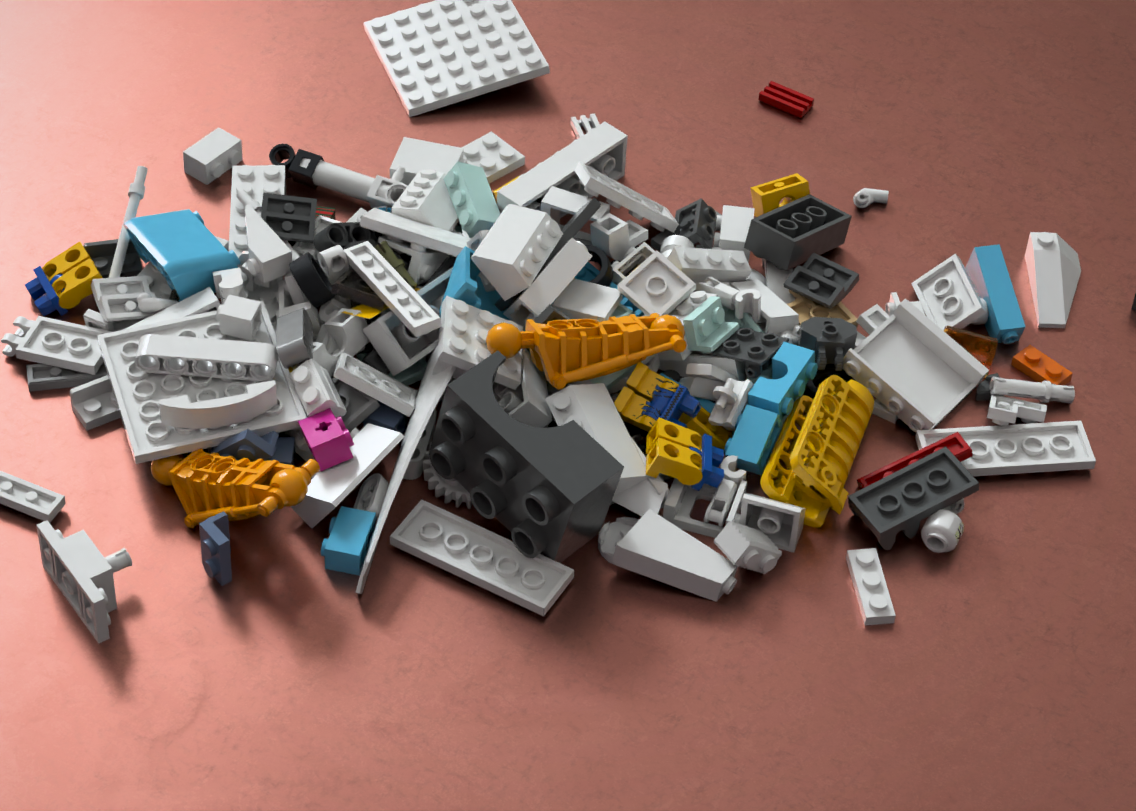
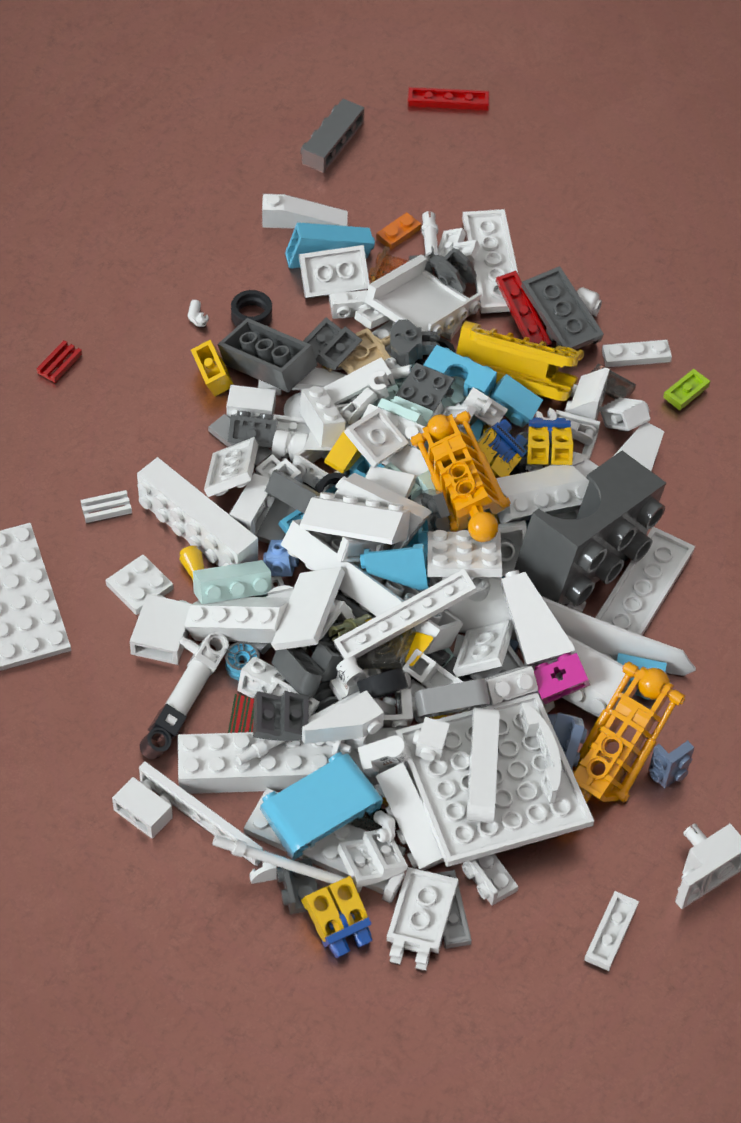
camera: 90 degrees left, 10 degrees up
none -> white tile [139,762,263,866]
none -> black tyre [231,290,272,326]
none -> dark grey hinge [429,248,477,294]
none -> white slope [501,570,575,667]
none -> clear smoke plate [590,363,636,399]
none -> lime plate [663,369,711,410]

